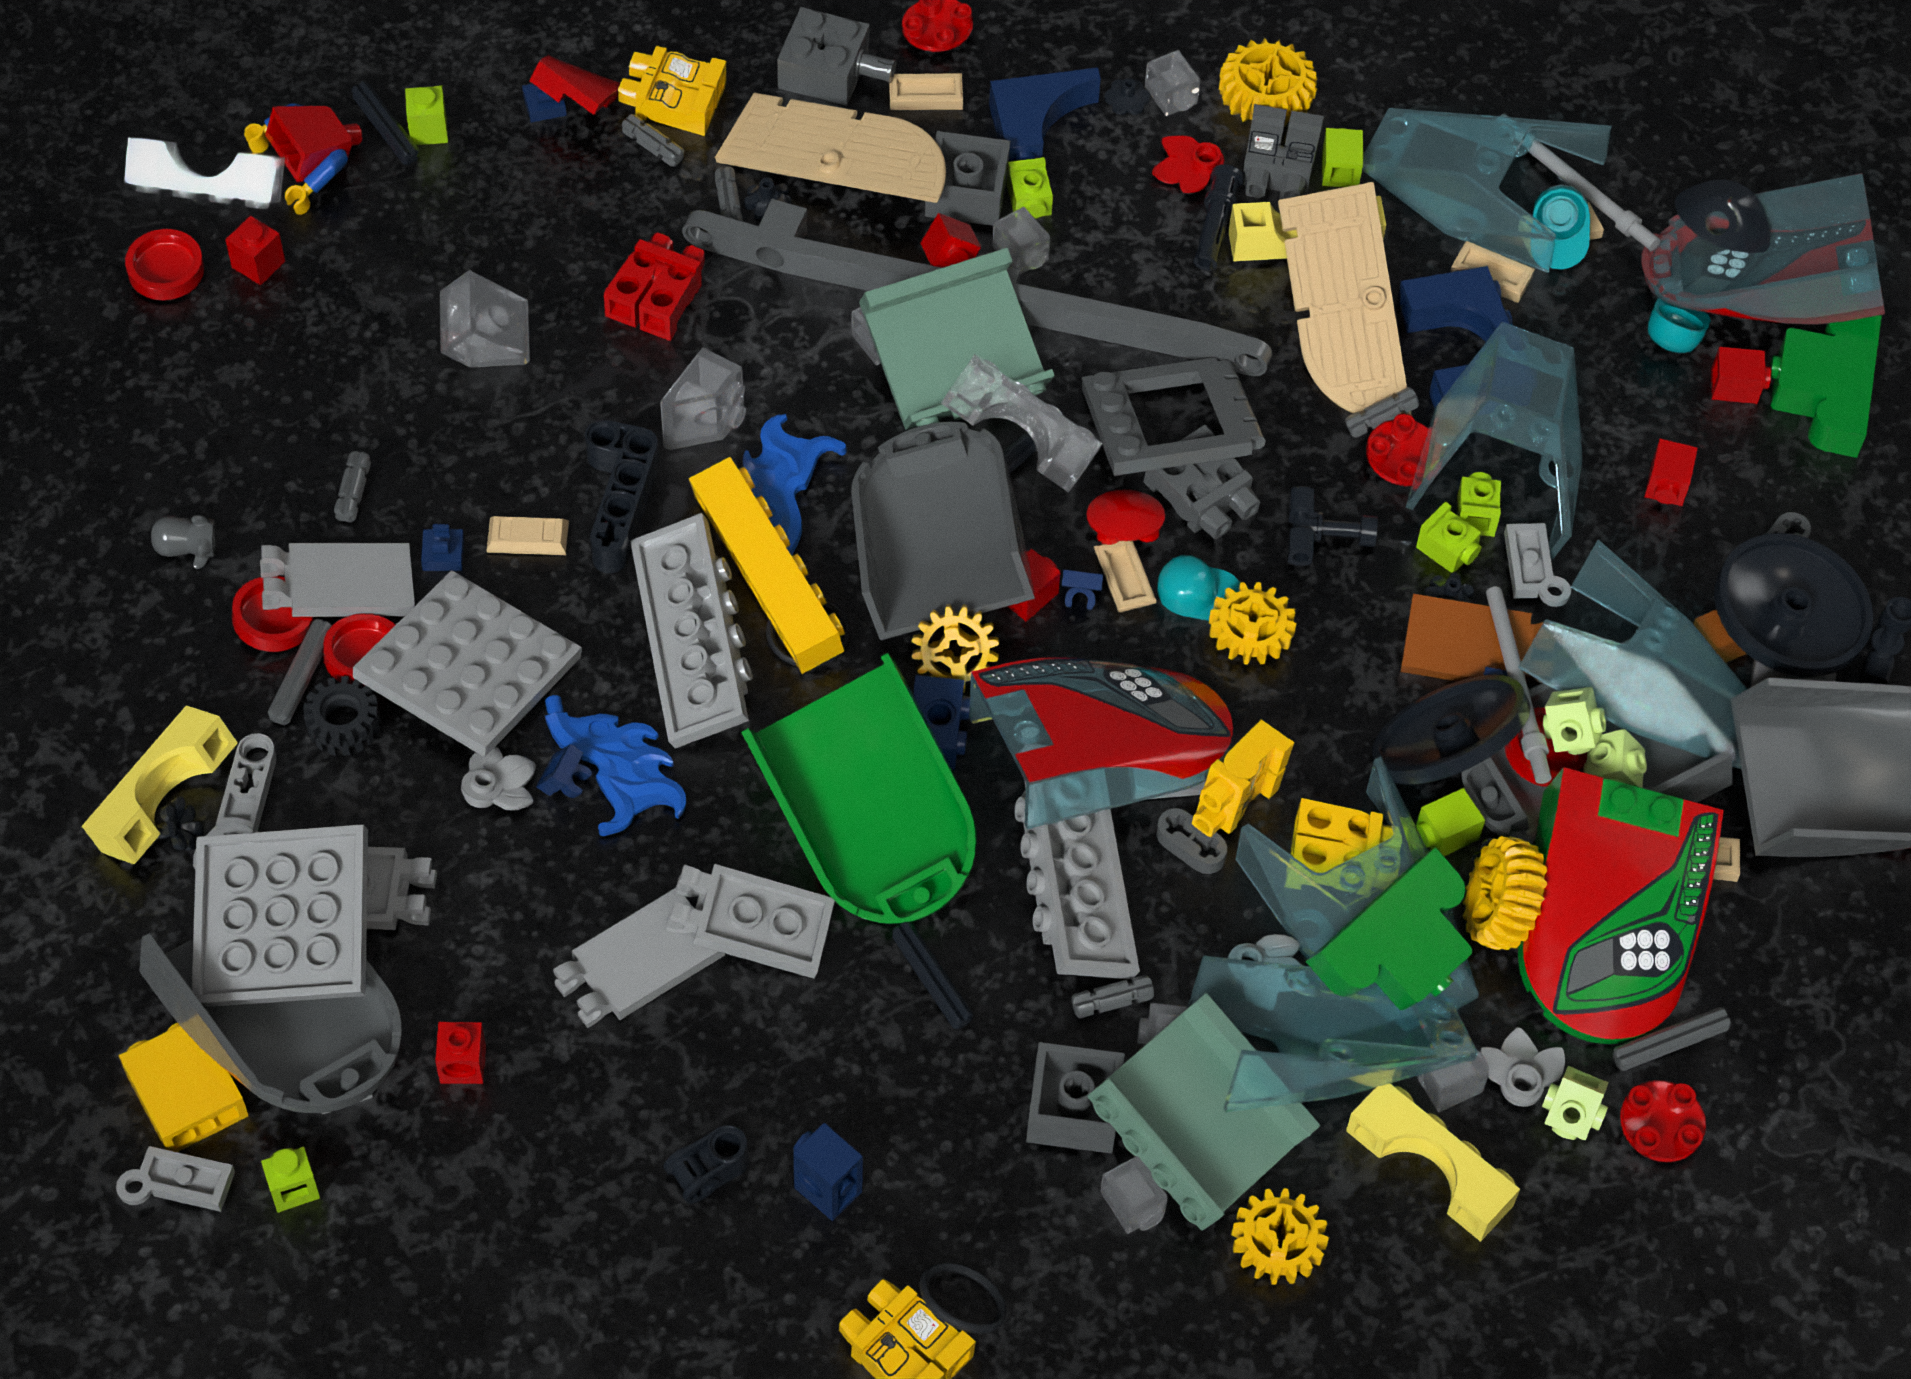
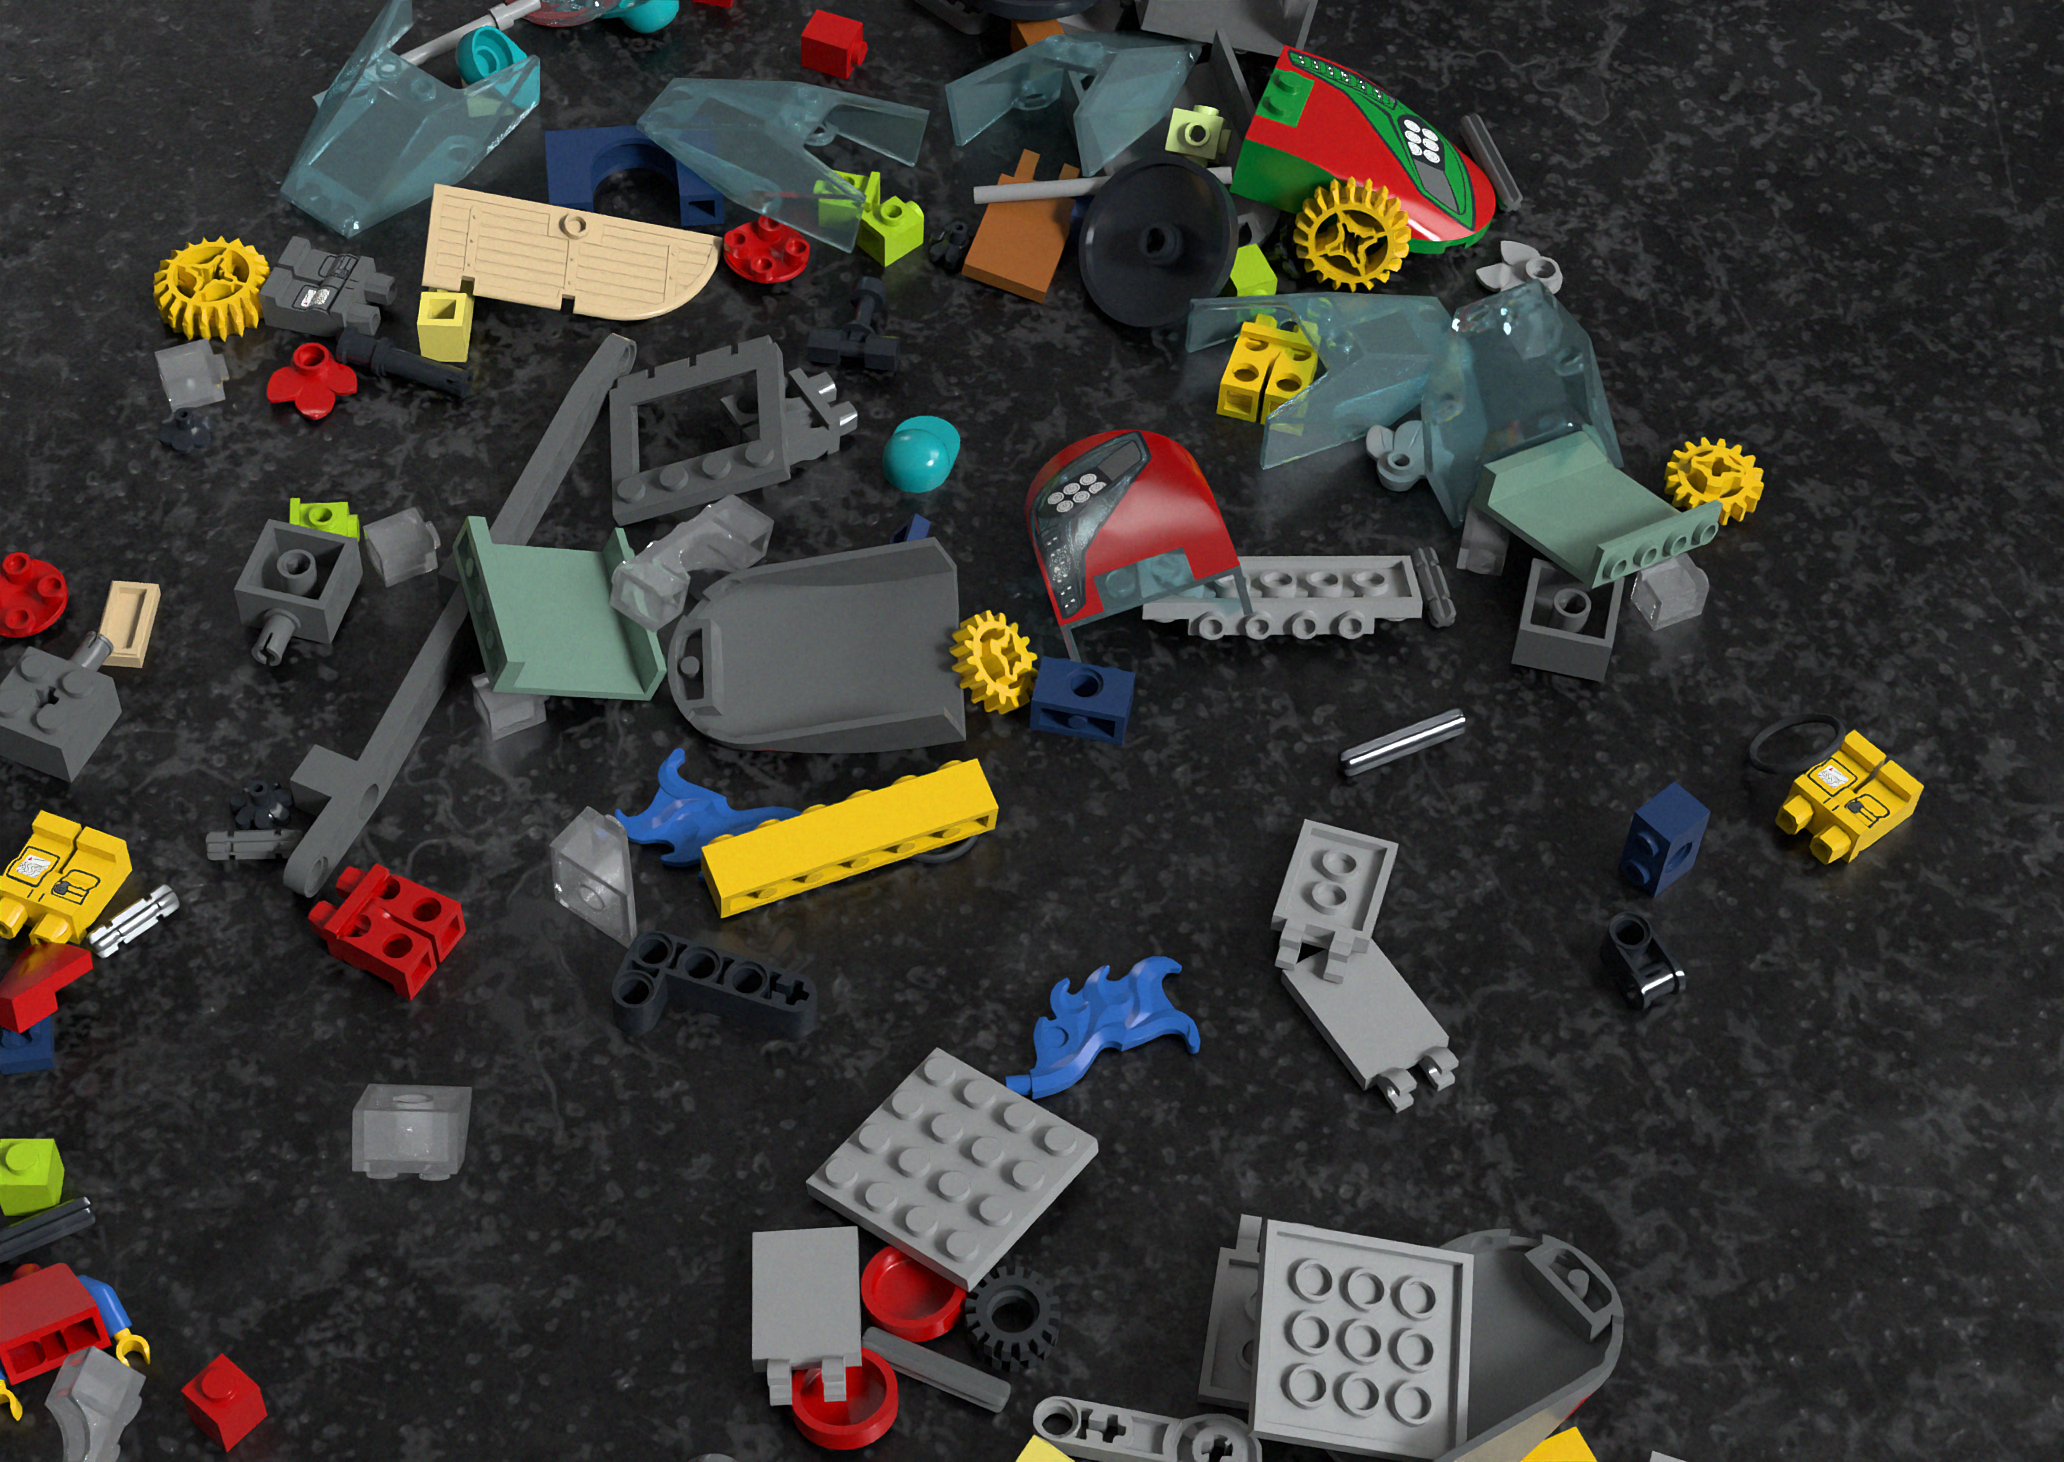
camera: 85 degrees left, 5 degrees down
lime brick [261,1147,320,1212] -> none
dark grey axle [334,451,371,523] -> none
dark blue tile [421,524,464,571] -> none
red brick [435,1022,486,1084] -> none
light grey plate [461,746,536,810] -> none
tan tile [487,516,569,555] -> none
dark blue tile [536,744,592,798] -> none
light grey plate [630,513,753,748] -> none
tan door [715,93,946,203] -> none
green windscreen [741,653,977,924] -> none
red brick [921,213,981,268] -> none
dark blue arch [989,67,1101,162] -> none
red dish [1087,490,1165,545] -> none
tan tile [1094,541,1156,612] -> none
dark grey beam [1156,808,1227,874] -> none
yellow hips [1192,719,1294,837] -> none
yellow gear [1209,582,1296,665] -> none
green brick [1305,847,1472,1010] -> none
lime brick [1322,128,1363,187] -> none
dark grey axle [1345,387,1419,438] -> none
light yellow arch [1346,1079,1520,1242] -> none
tan tile [1450,241,1535,303] -> none
light grey hinge [1504,523,1571,607] -> none
yellowish green brick [1542,1066,1609,1140] -> none
yellowish green brick [1543,687,1606,755] -> none
red dish [1620,1080,1706,1162] -> none

